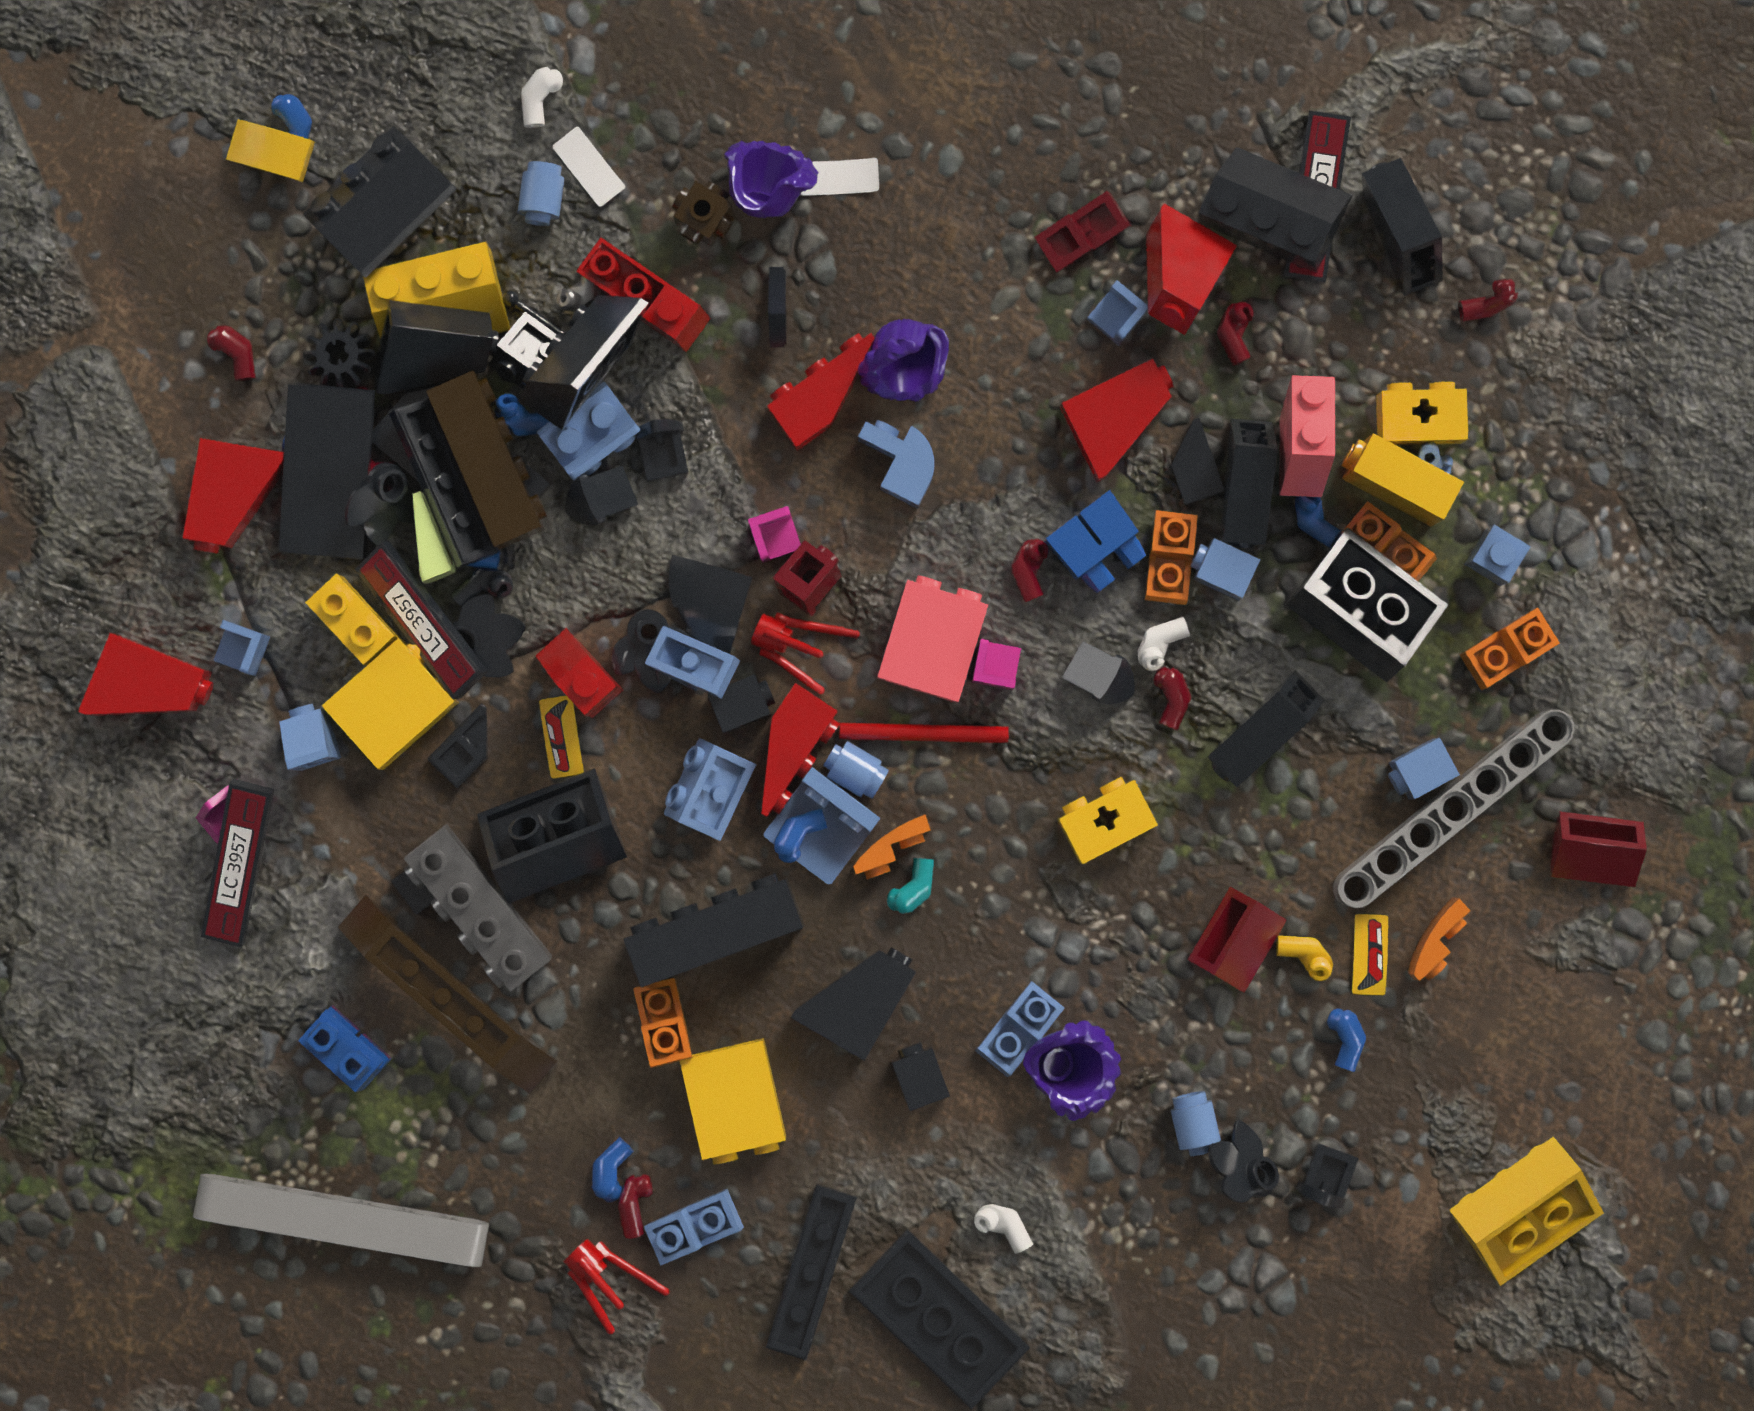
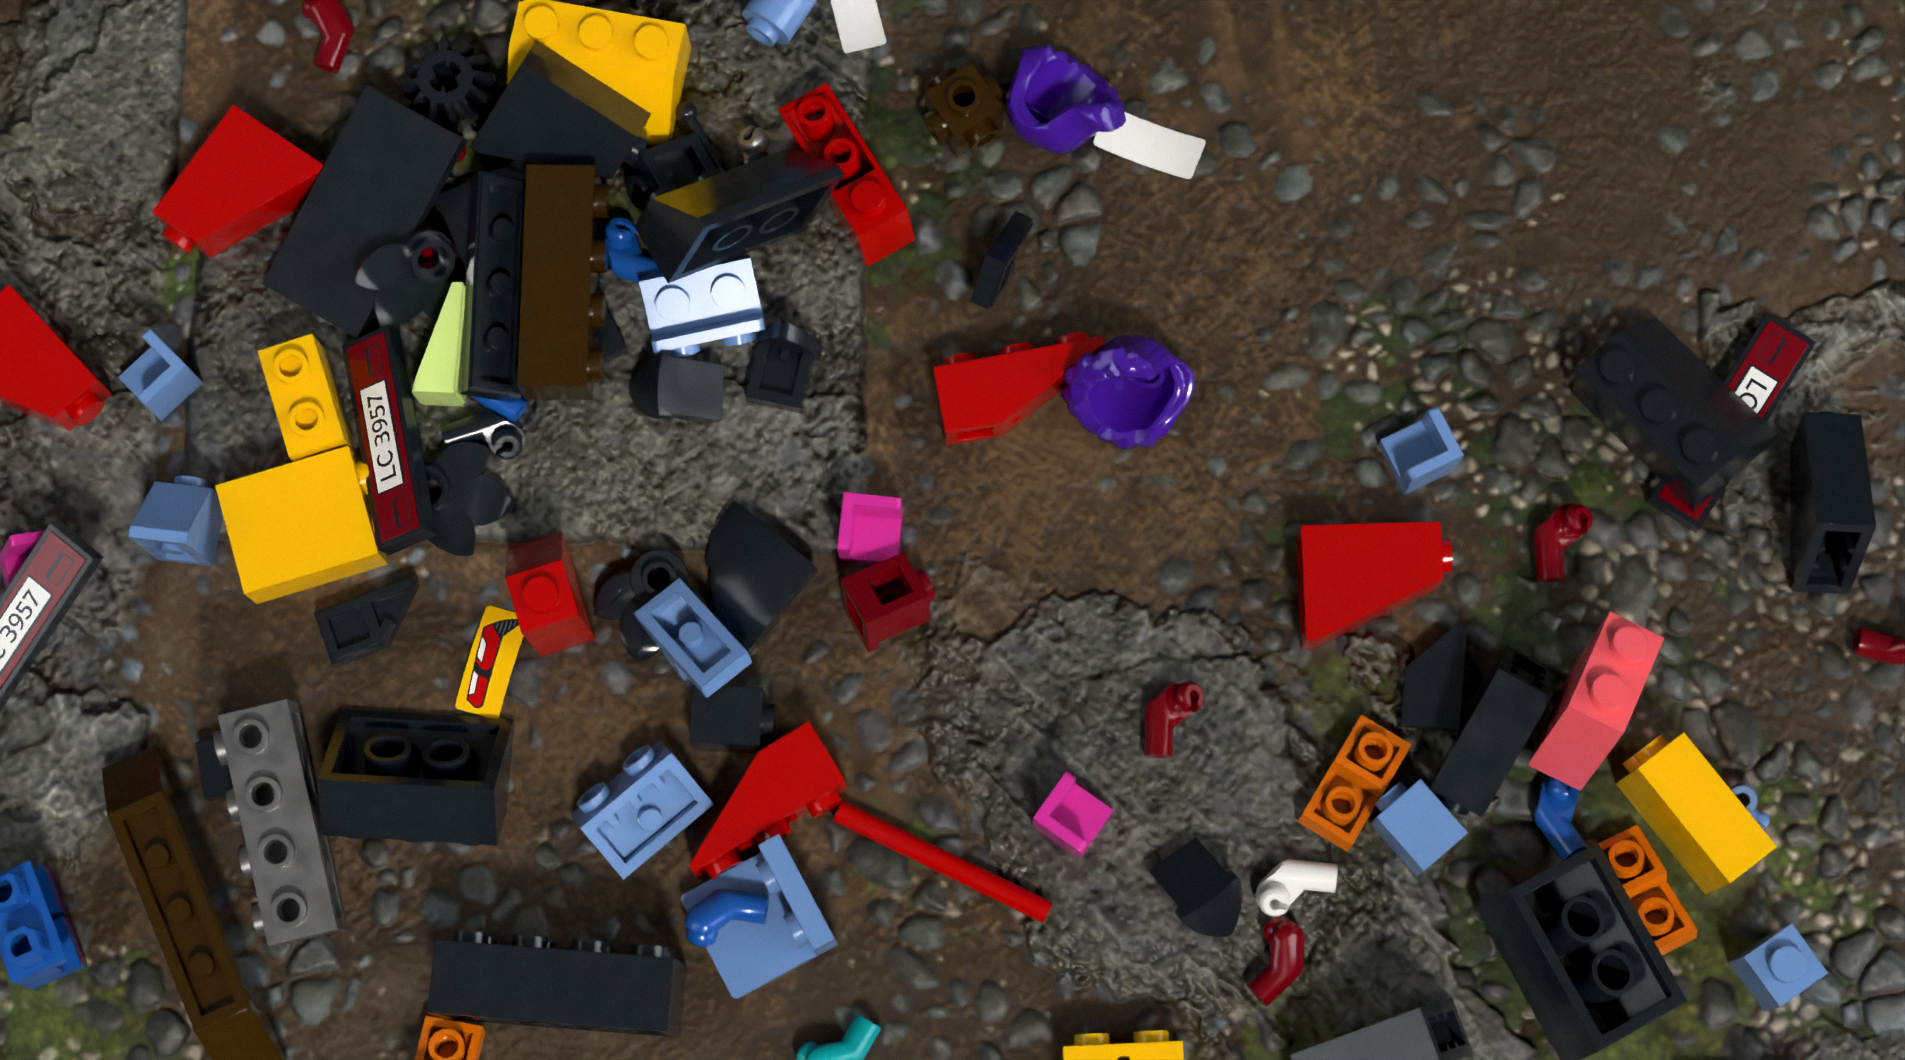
camera: 30 degrees right, 10 degrees down
red plant [751,612,860,694] -> none
medium blue brick [823,741,889,799] -> none
orange slope [853,815,931,879] -> none
medium blue brick [858,420,934,509] -> none
coral brick [877,575,988,703] -> none
dark red slope [1034,191,1132,273] -> none
blue hips [1044,490,1146,594] -> none
red slope [1146,203,1237,335] -> none
yellow brick [1376,382,1468,445] -> none

